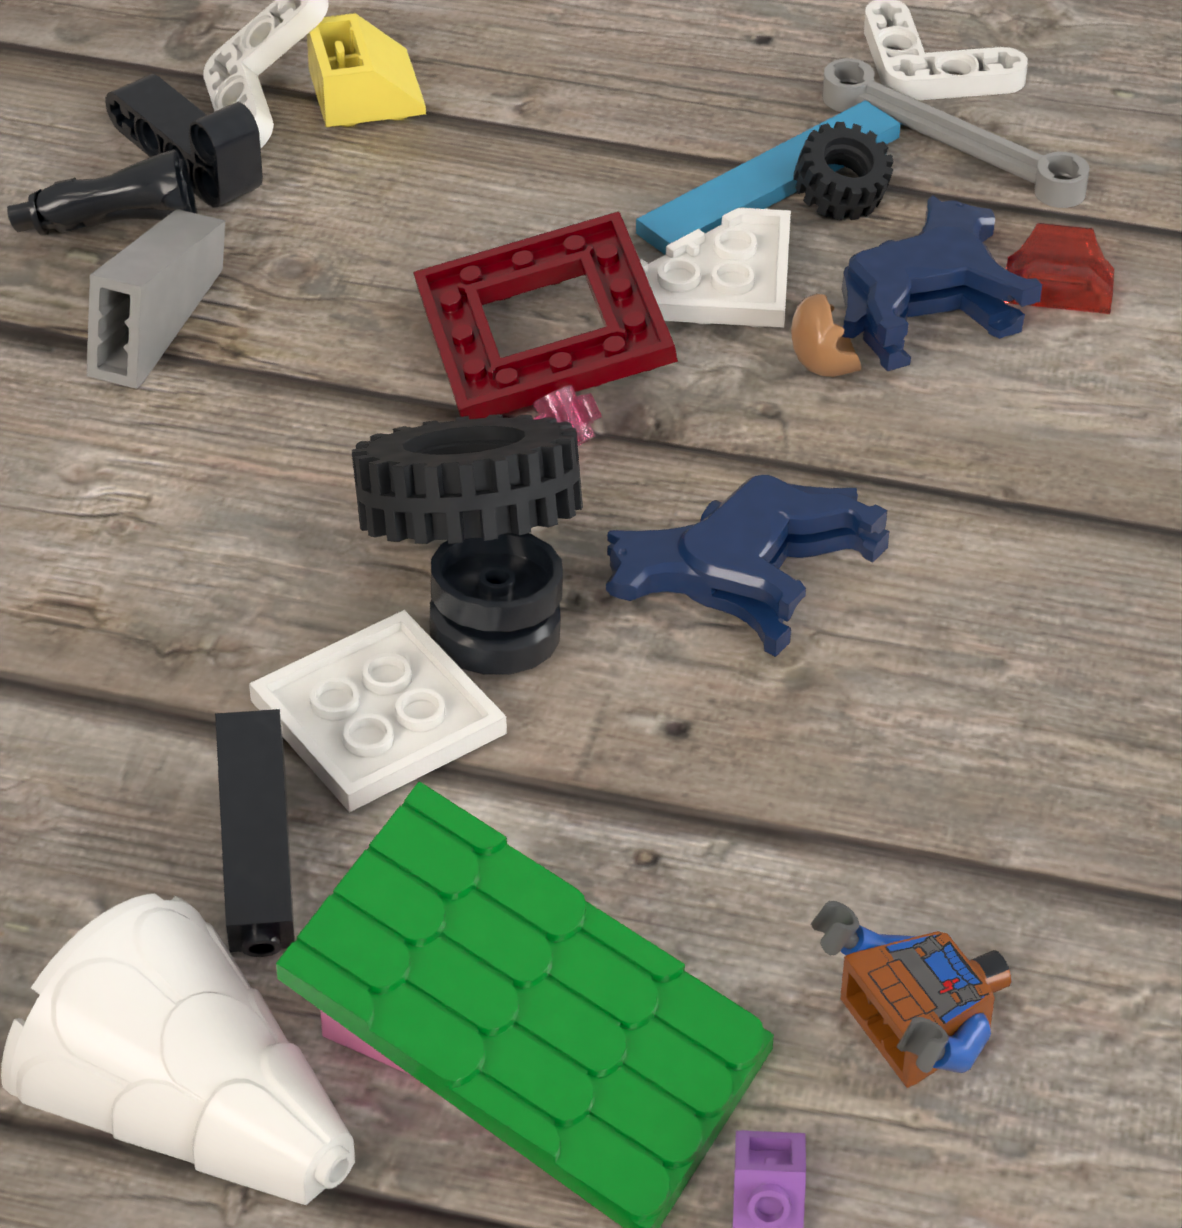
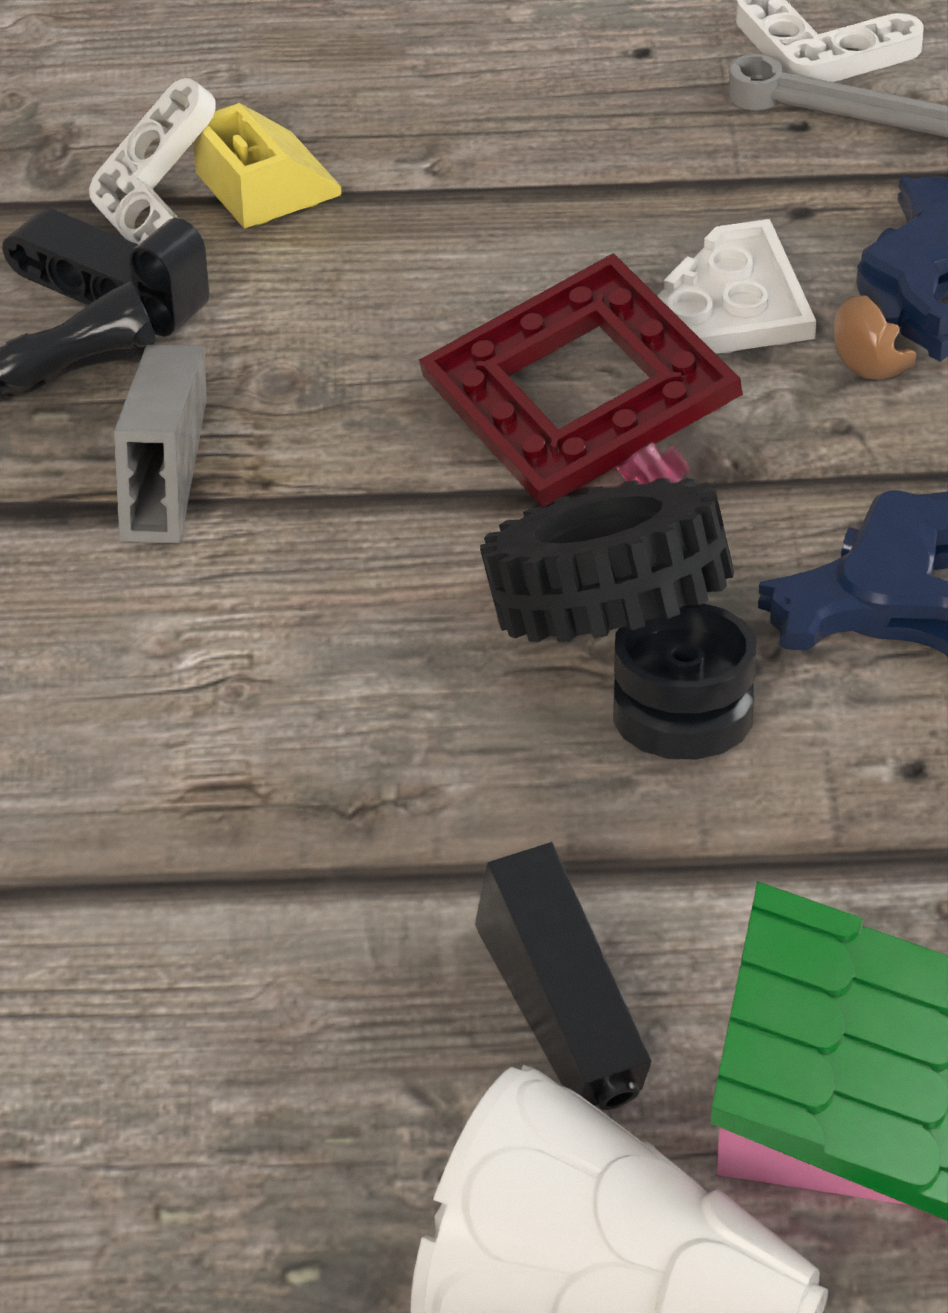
camera: 15 degrees left, 0 degrees up
white plate [249,610,507,812] -> none
dark azure tile [636,100,901,255] -> none
black tyre [793,122,894,220] -> none

